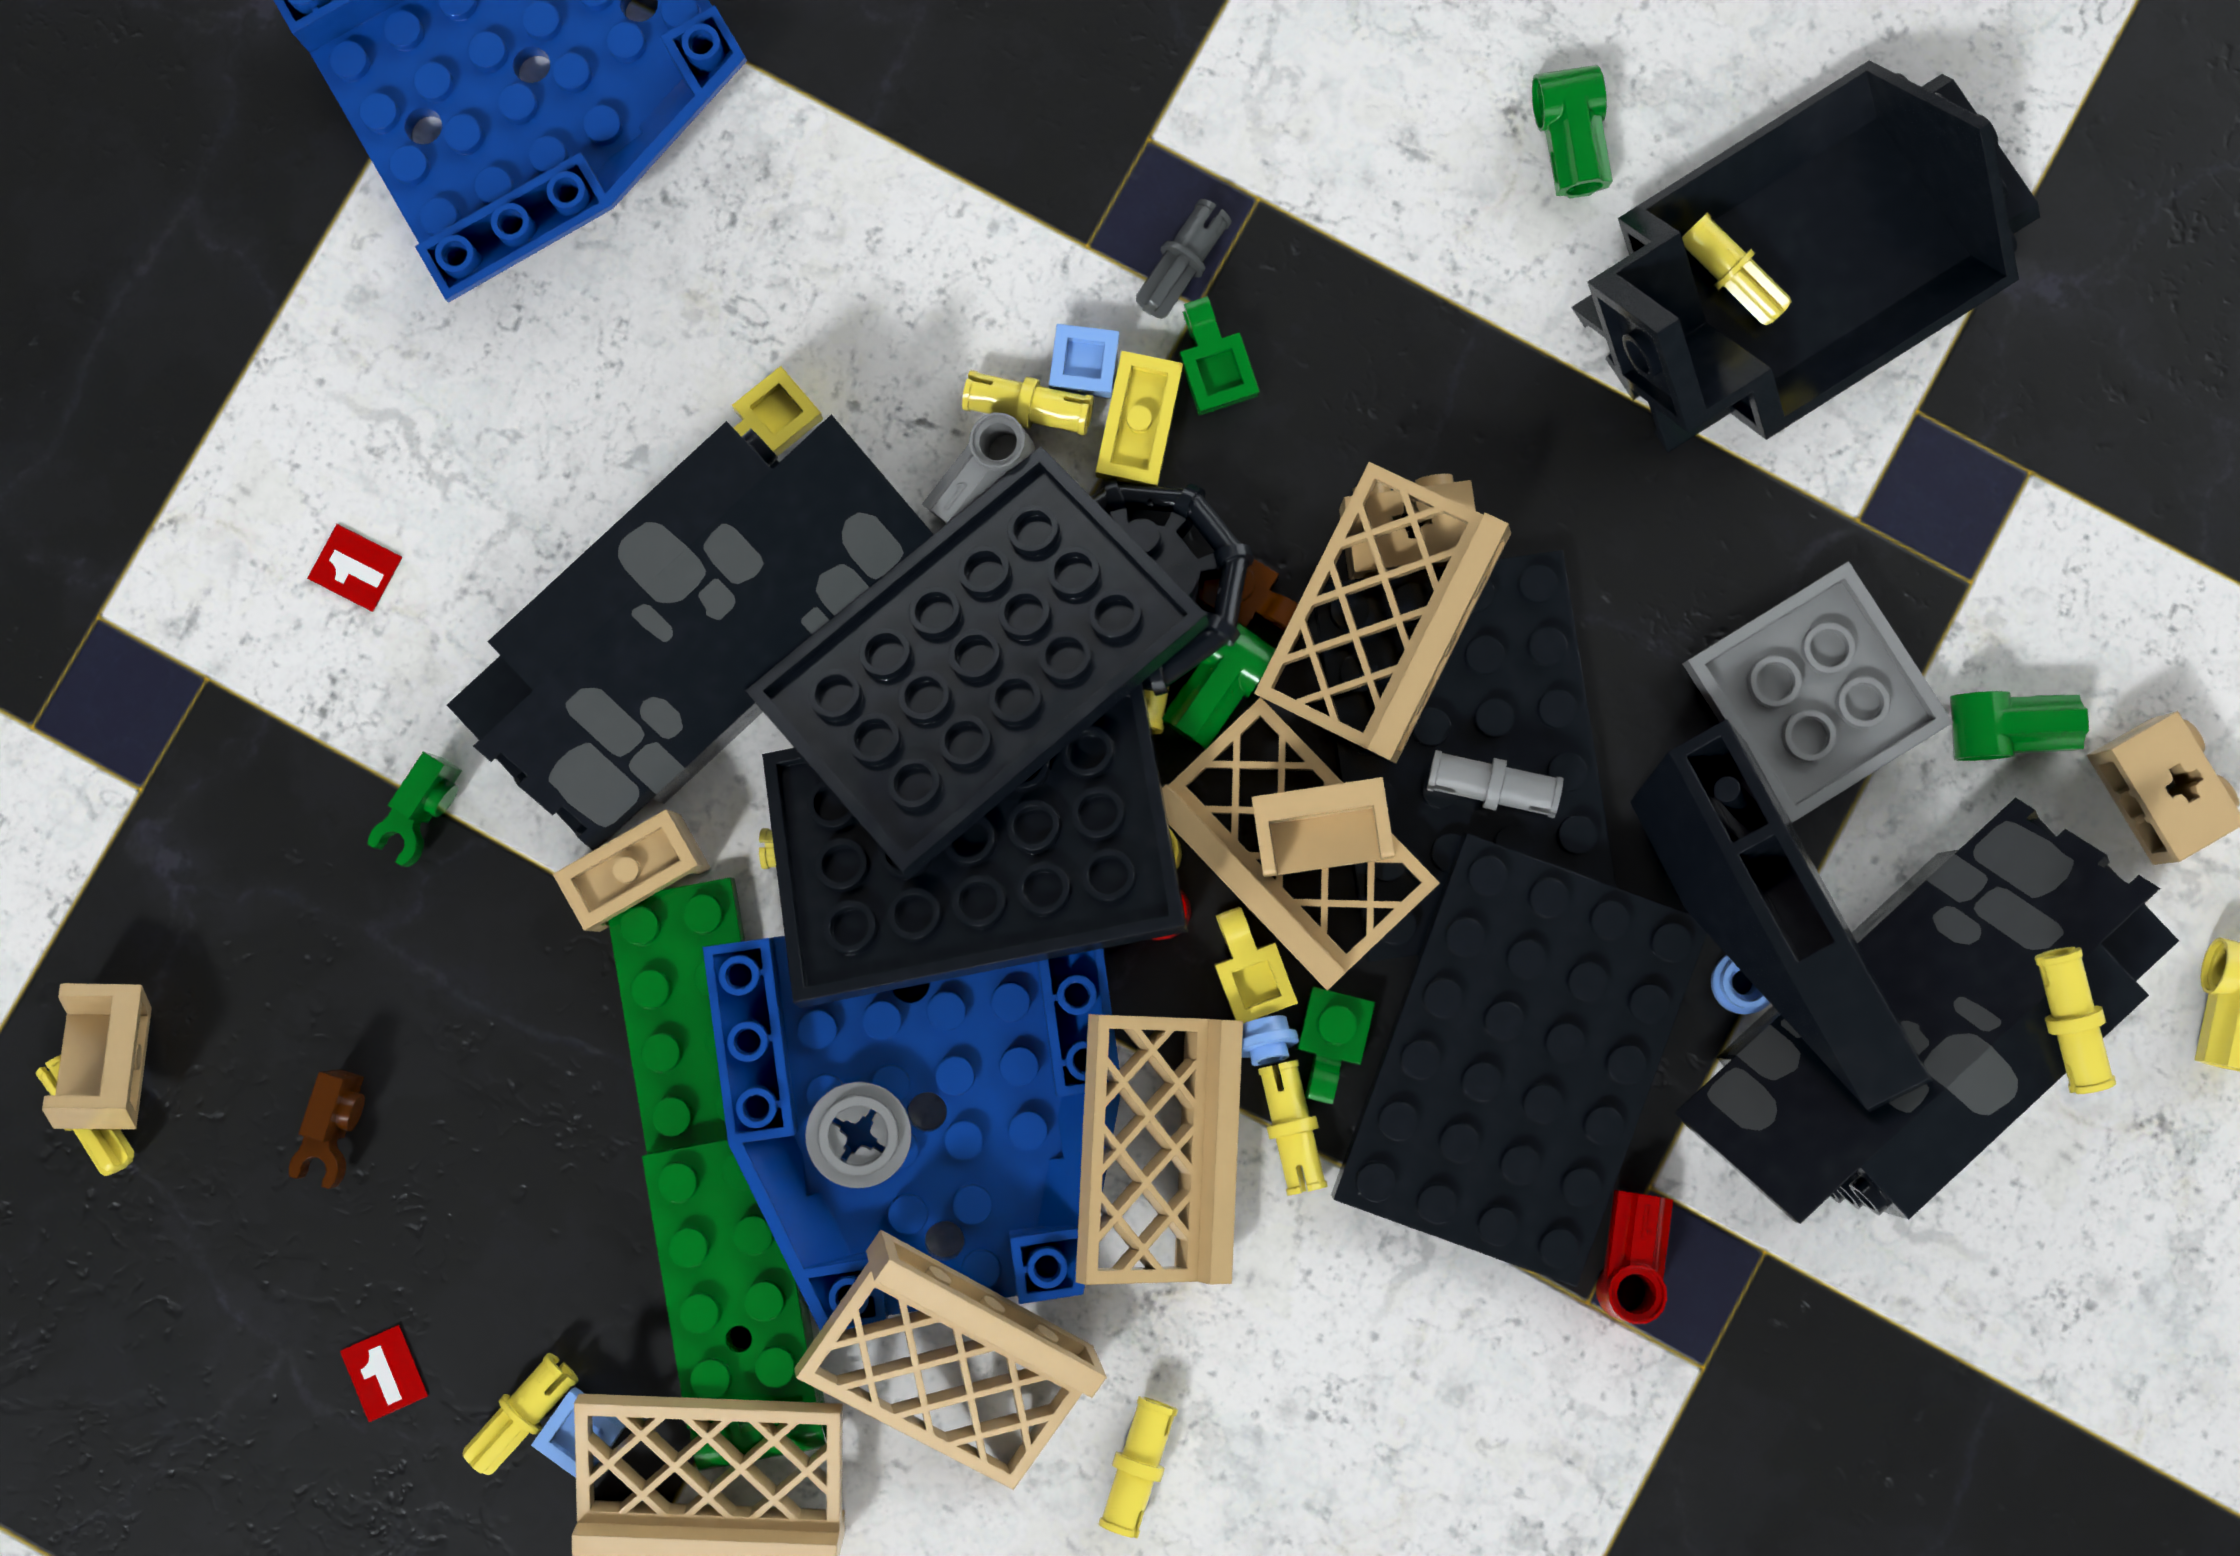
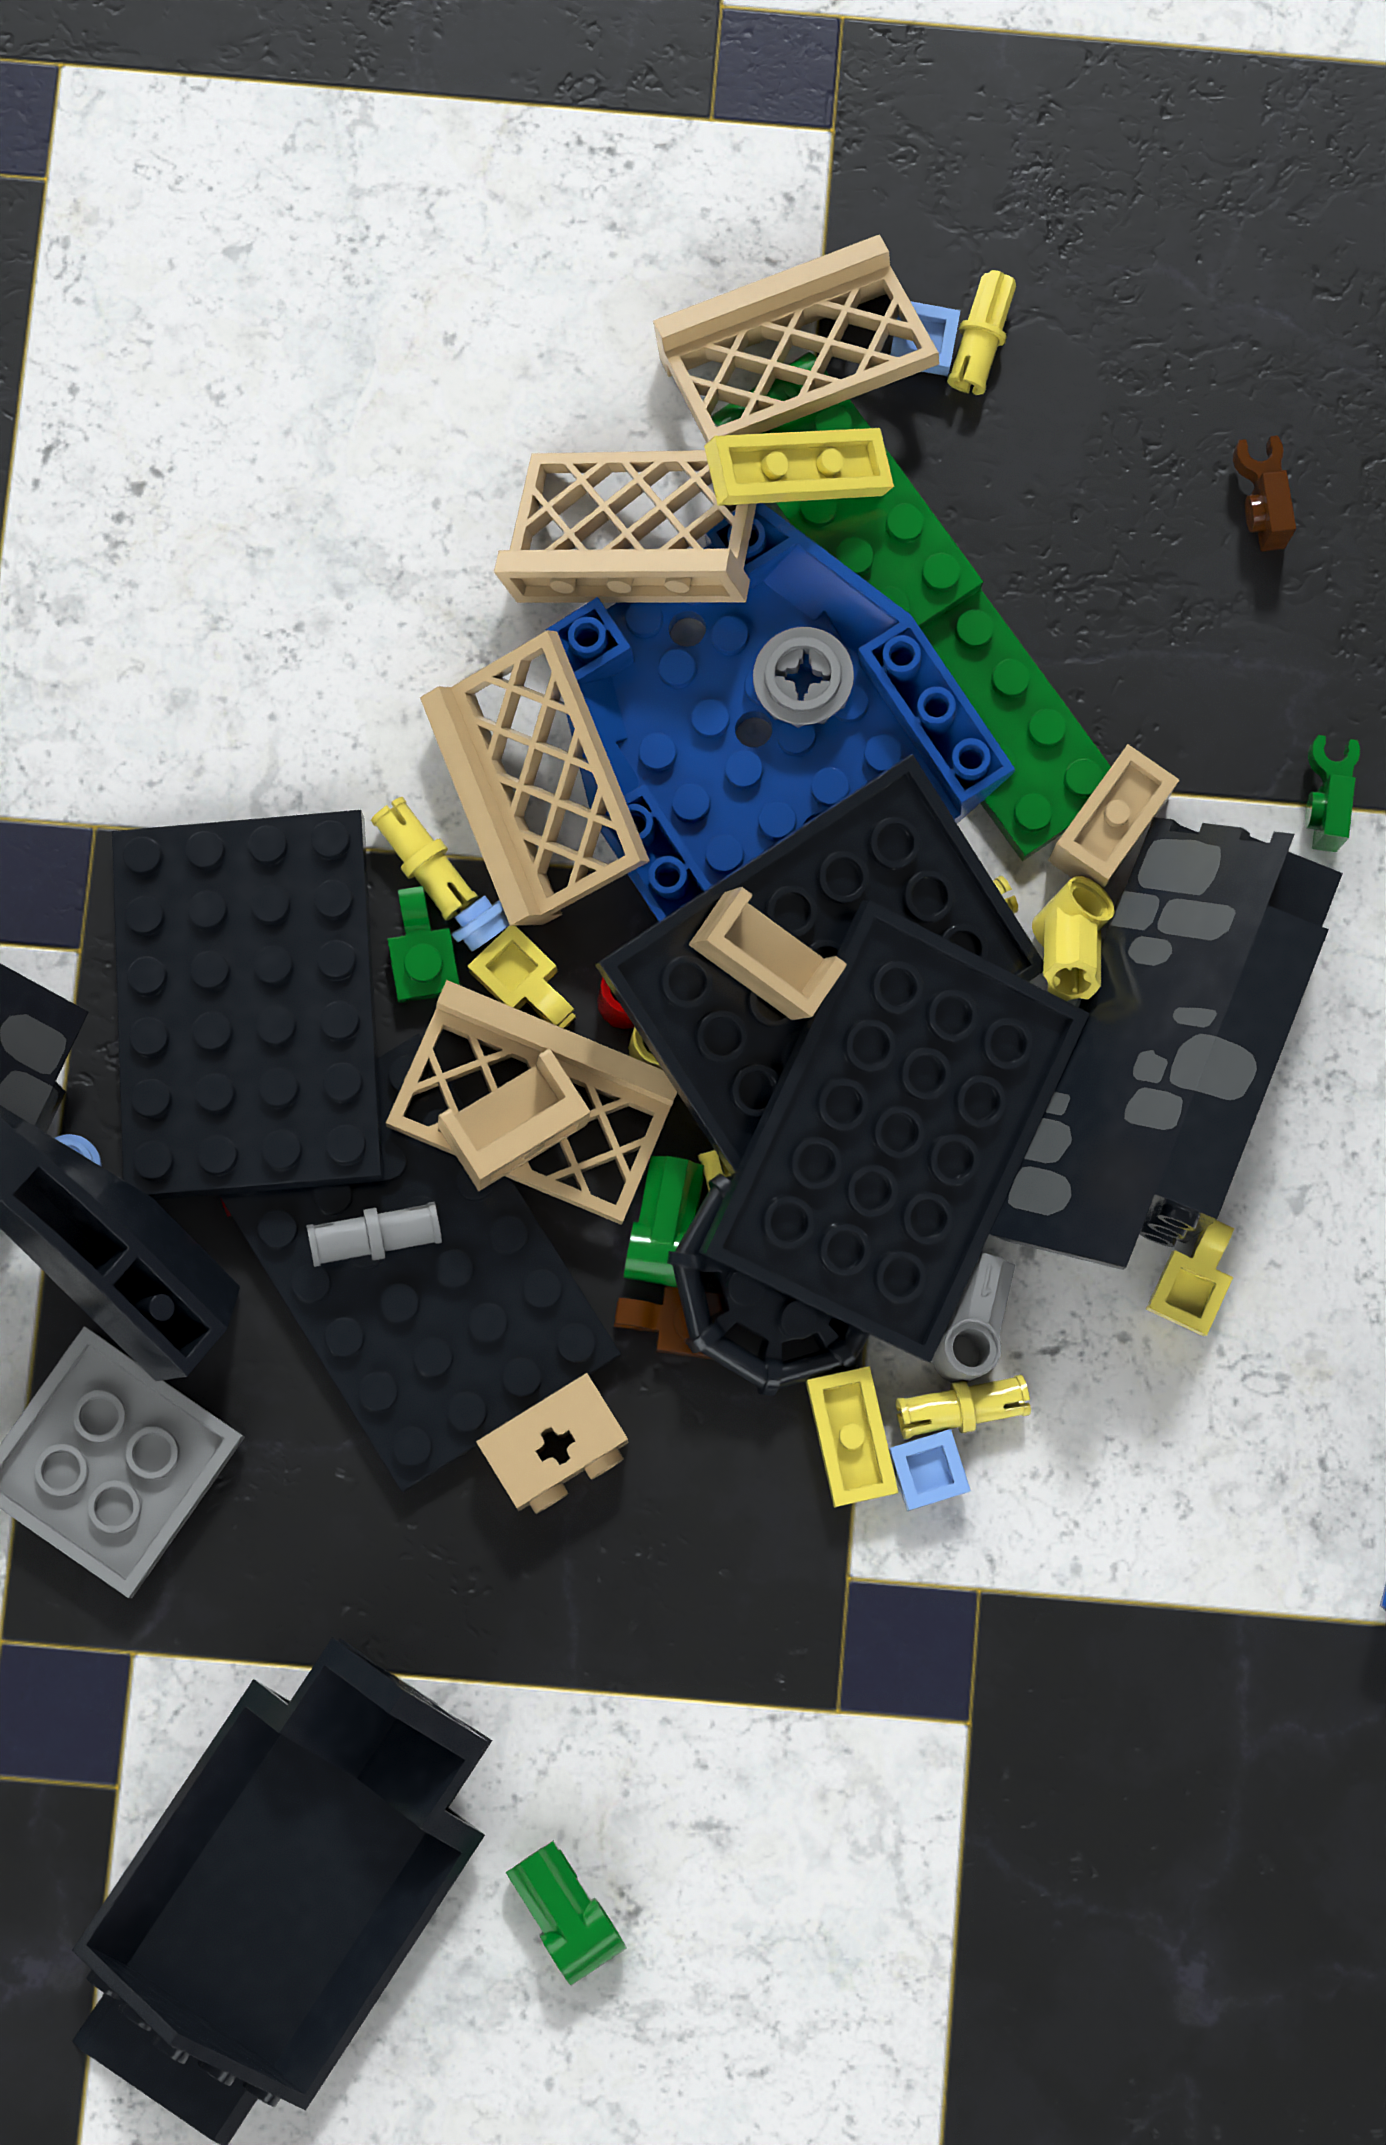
camera: 145 degrees right, 5 degrees down
red sticker [340,1325,428,1422] -> none
light yellow pin [1098,1396,1178,1538] -> none
dark grey axle [1136,199,1232,319] -> none
green plate [1179,296,1260,416] -> none
tan fence [1254,462,1511,764] -> none
red piece [1596,1190,1673,1324] -> none
light yellow axle [1682,212,1791,325] -> none
none -> tan panel [689,887,847,1020]
none -> light yellow plate [704,428,894,506]
none -> light yellow piece [1032,876,1115,1001]

